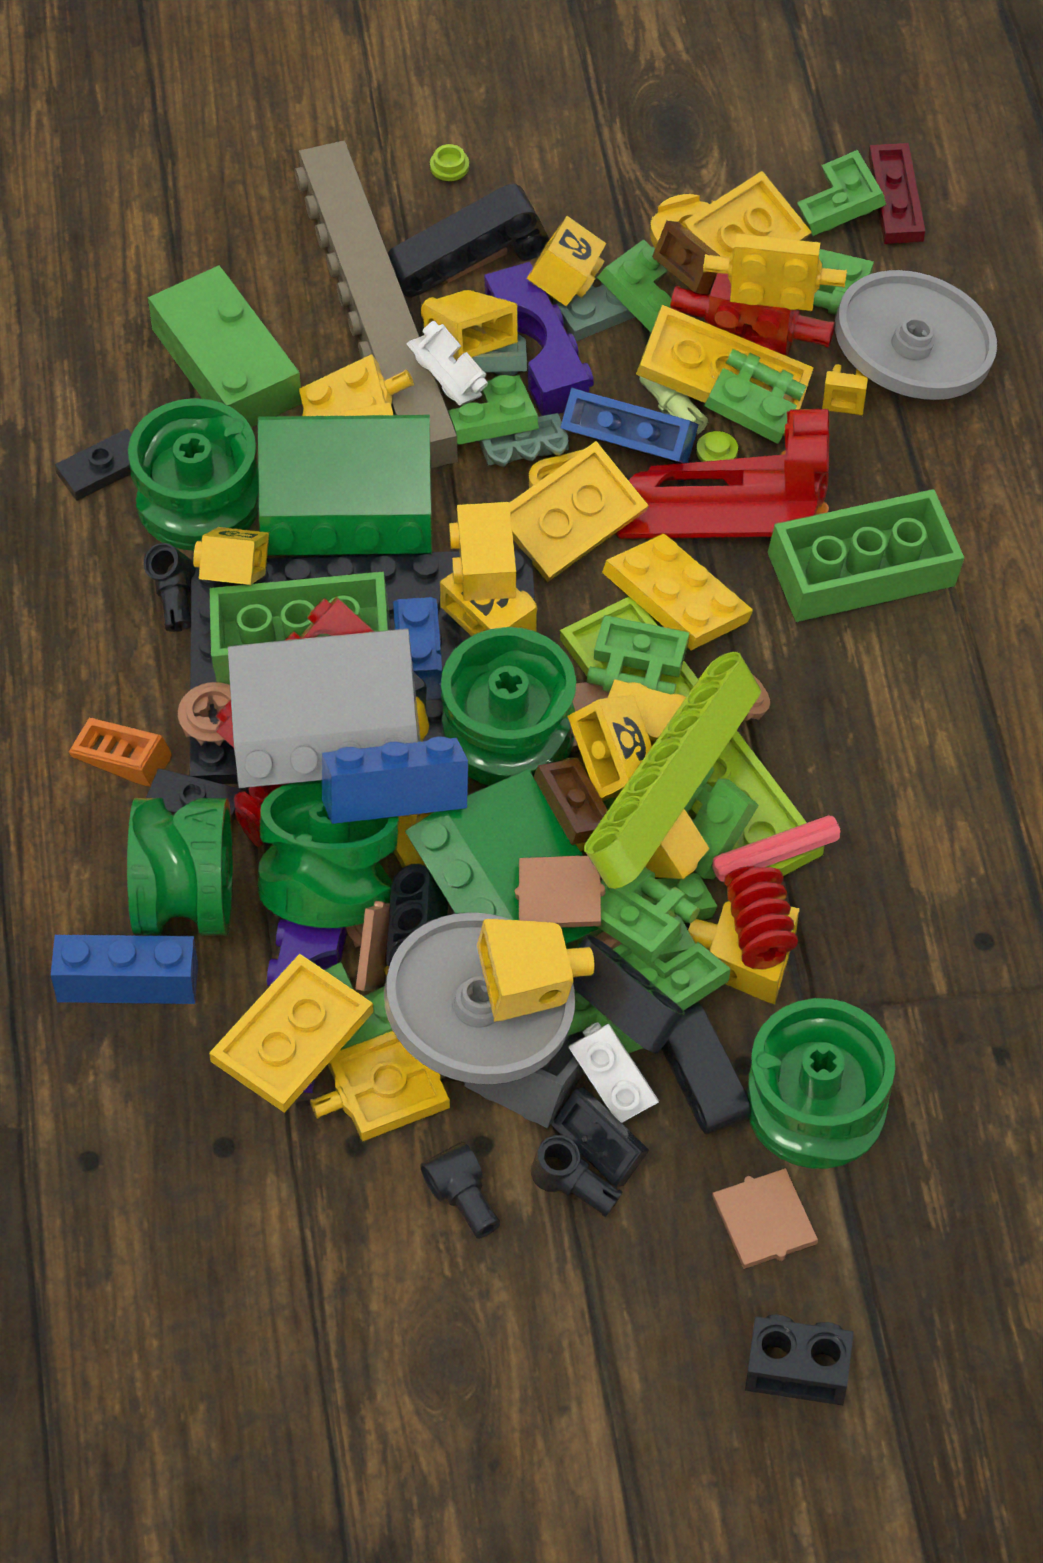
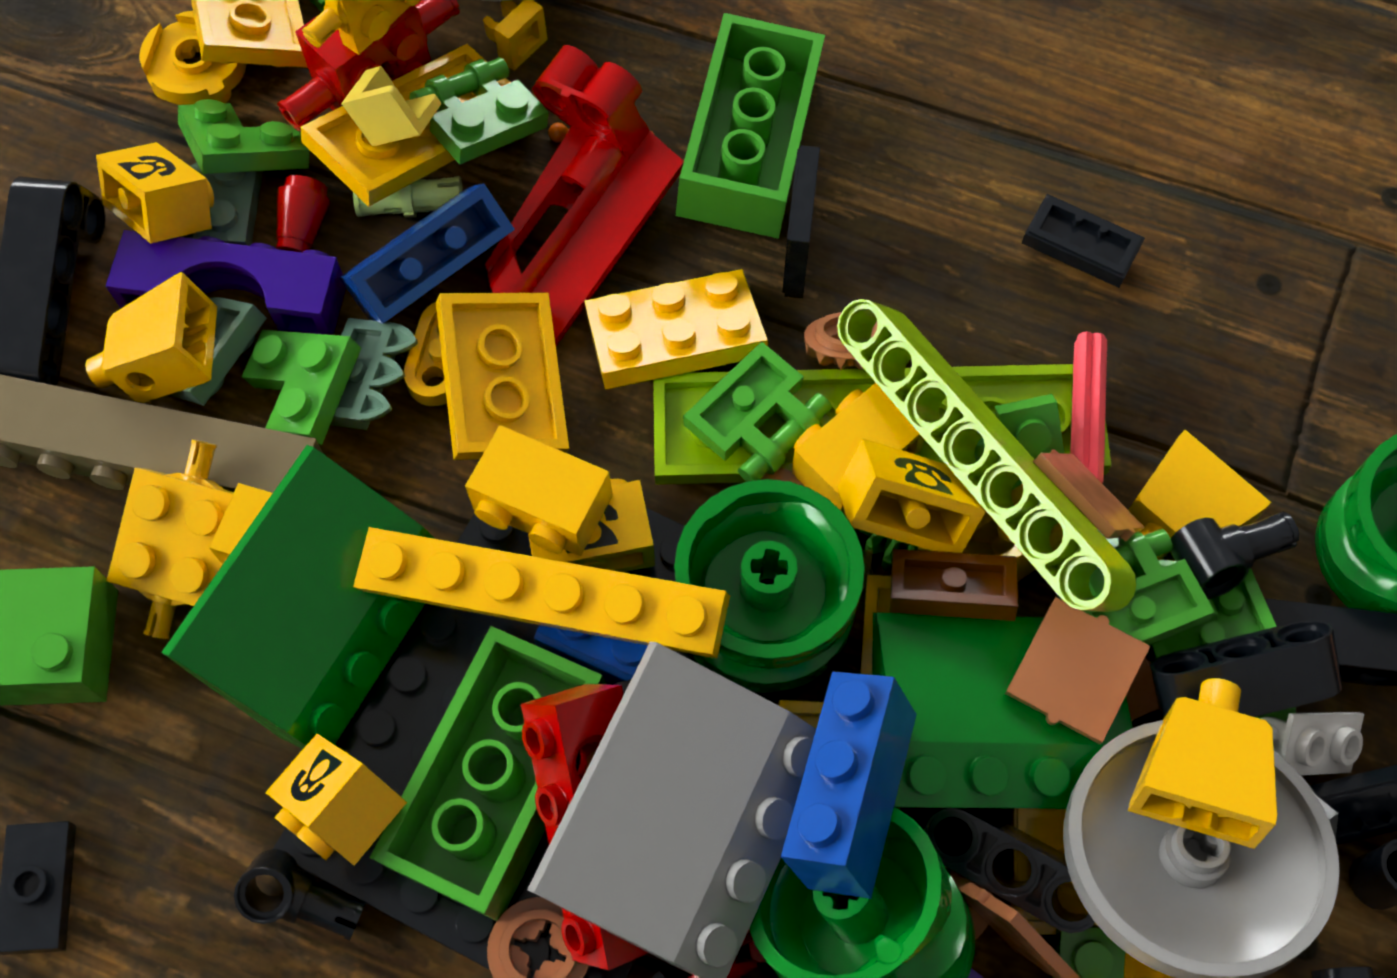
camera: 60 degrees left, 10 degrees up
green piece [128,398,259,550] -> none
white hinge [407,321,488,406] -> none
reddish brown plate [652,220,720,295] -> none
lime plate [696,431,738,462] -> none
red piece [724,866,798,970] -> none
none -> red cone [276,175,331,253]
none -> light yellow panel [341,66,441,147]
none -> yellow plate [353,527,730,659]
none -> black tile [782,146,820,298]
none -> black plate [1022,194,1145,288]
none -> nougat piece [1033,449,1145,542]
none -> black pin [1170,511,1299,599]

